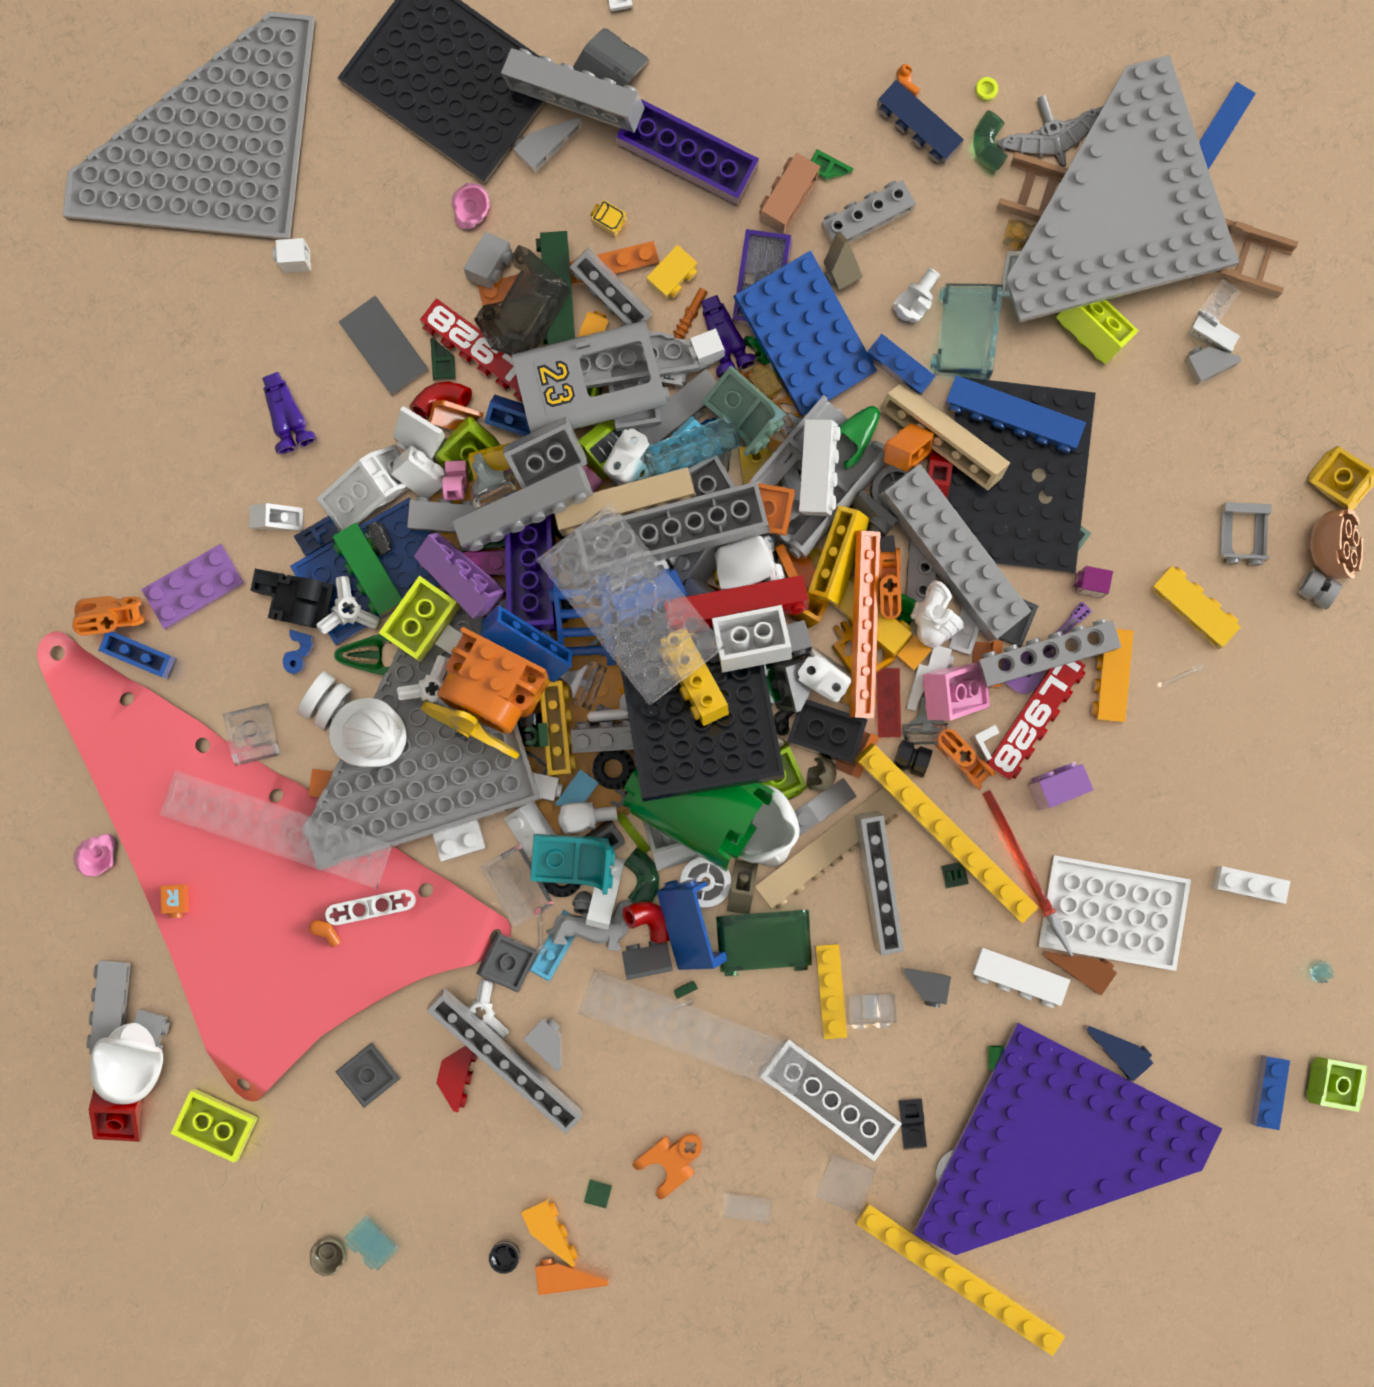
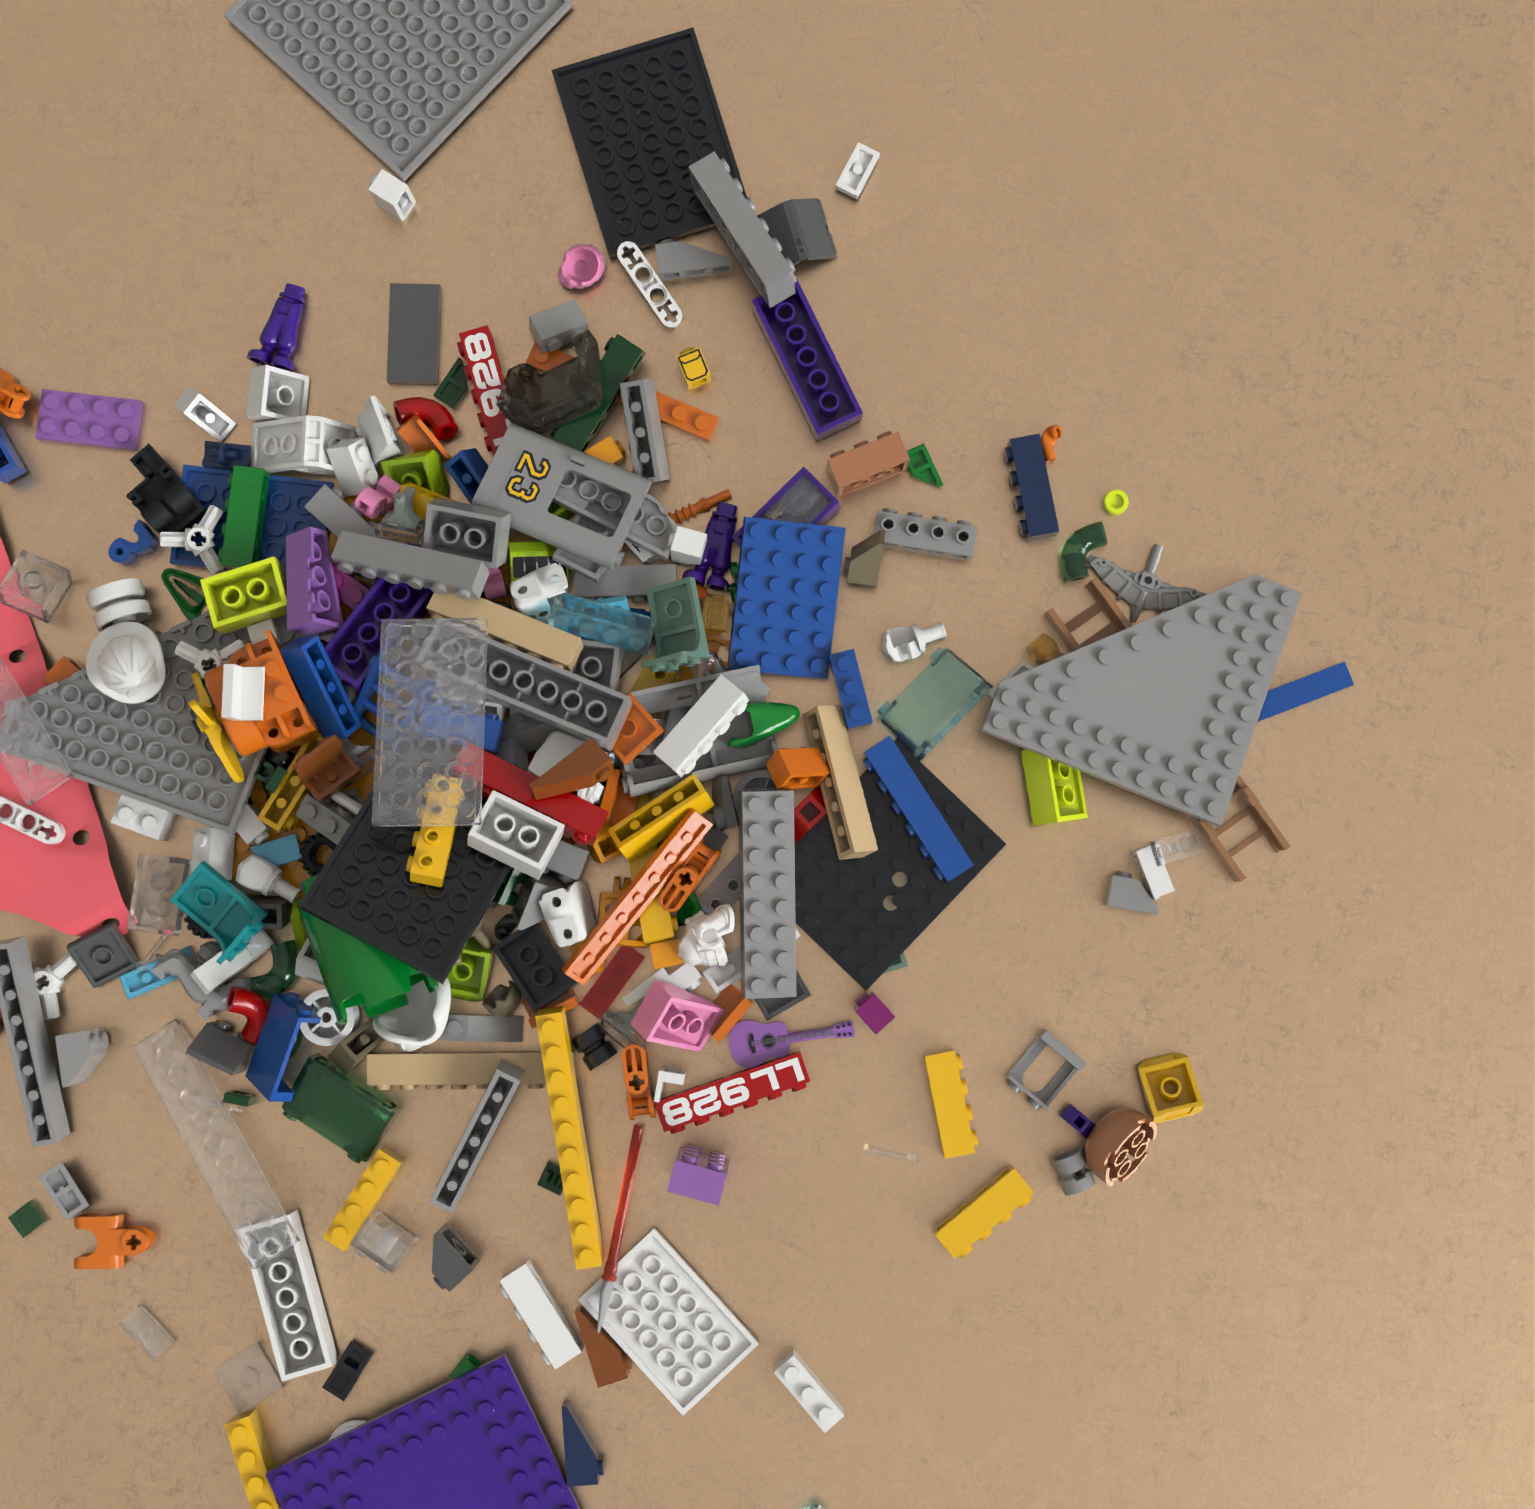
camera: 40 degrees right, 0 degrees up
clear smoke brick [363,521,394,557] -> none
yellow brick [646,245,698,301] -> none
light grey brick [977,618,1121,688] -> none
light orange brick [1091,629,1134,724] -> none
none -> light grey hinge [39,1162,90,1220]
none -> white panel [221,664,265,721]
none -> white slope [245,365,310,422]
none -> dark orange bracket [293,735,362,805]
none -> dark orange slope [529,737,614,800]
none -> white beam [617,241,682,329]
none -> yellow brick [933,1165,1034,1259]
none -> dark purple piece [1060,1104,1095,1139]

